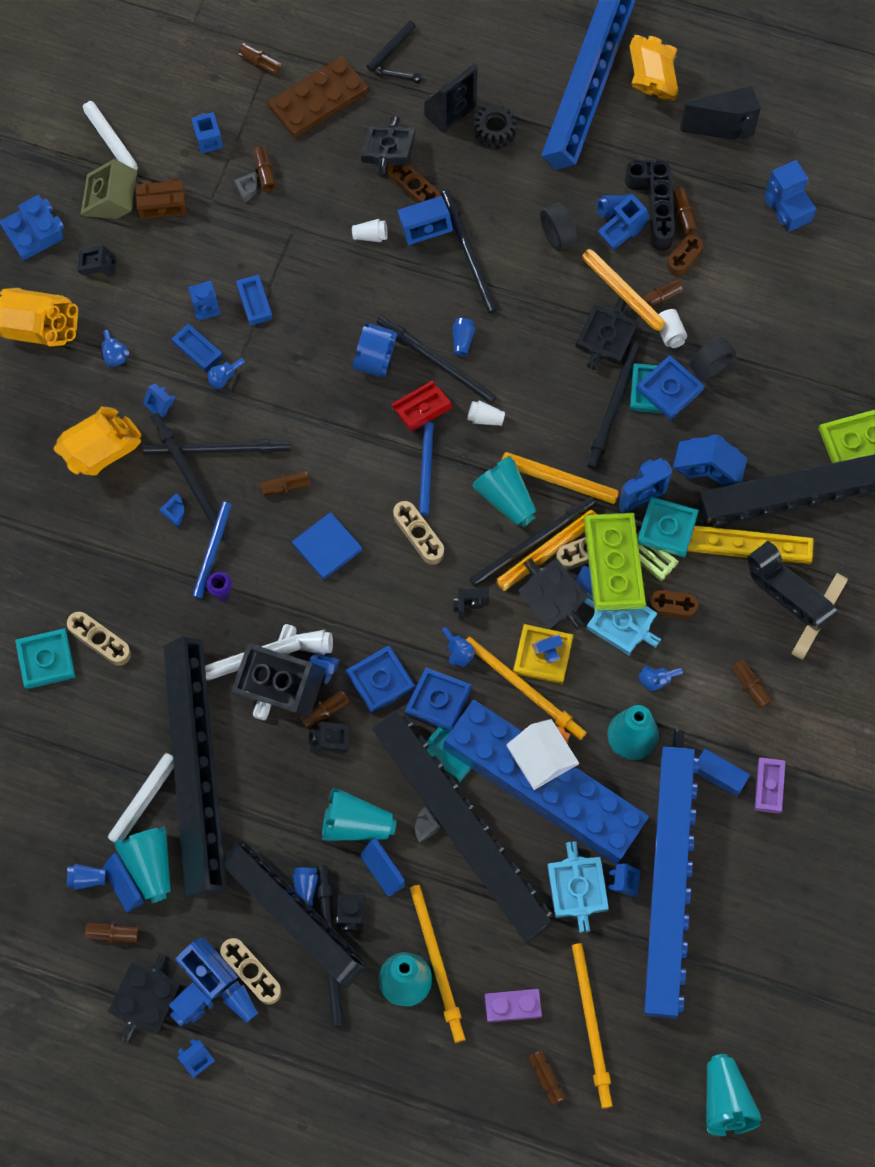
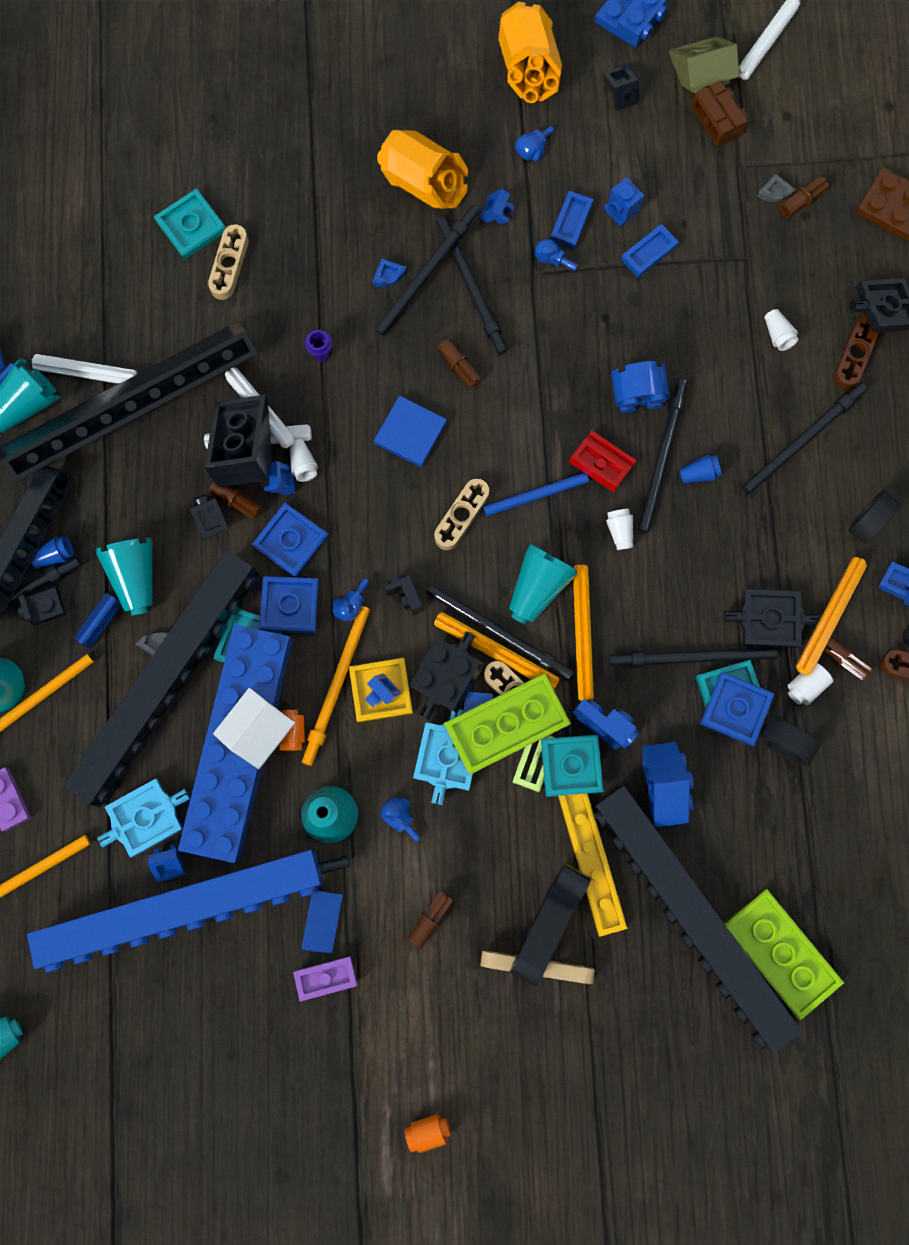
camera: 70 degrees right, 10 degrees up
blue brick [191,112,223,153] -> none
blue bar [192,502,232,599] -> none
blue brick [397,196,453,245] -> none
reddish brown beam [649,590,698,619] -> none

